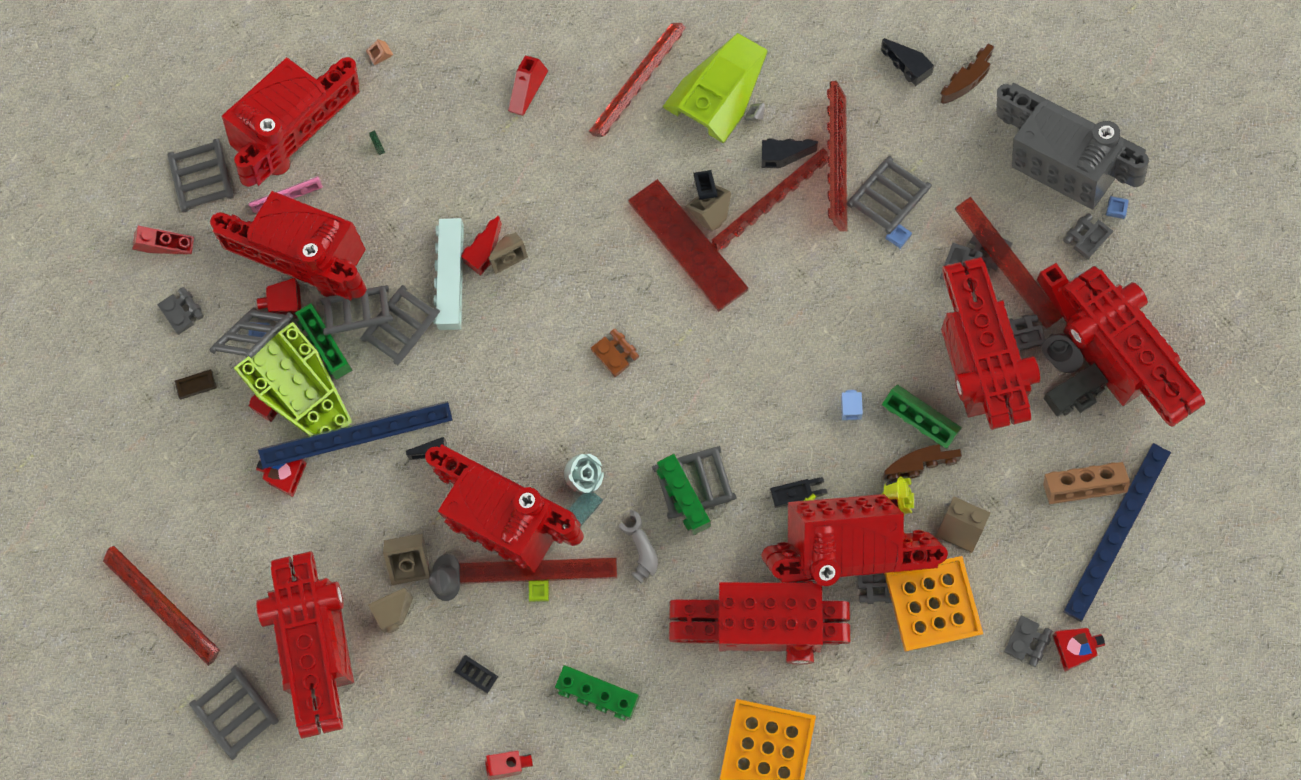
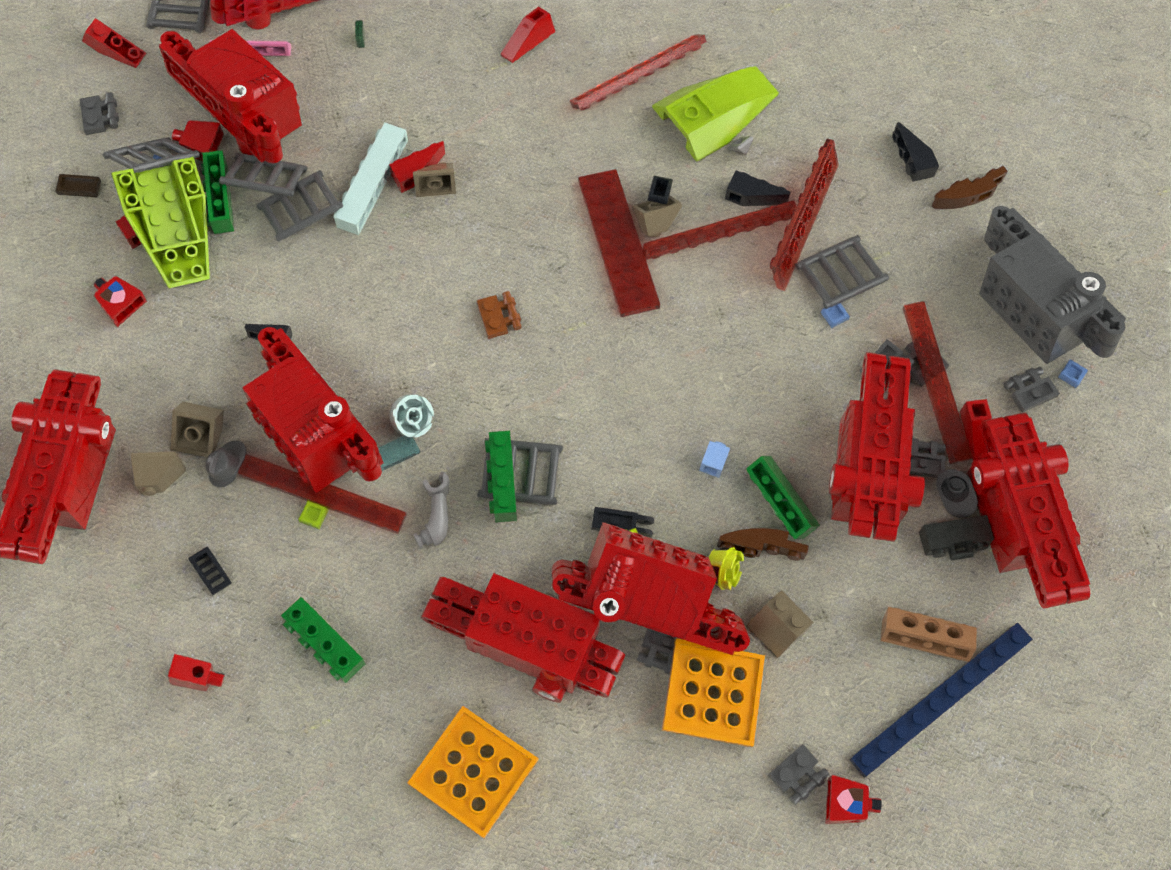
camera: 10 degrees right, 5 degrees down
dark blue plate [258,401,453,469] -> none

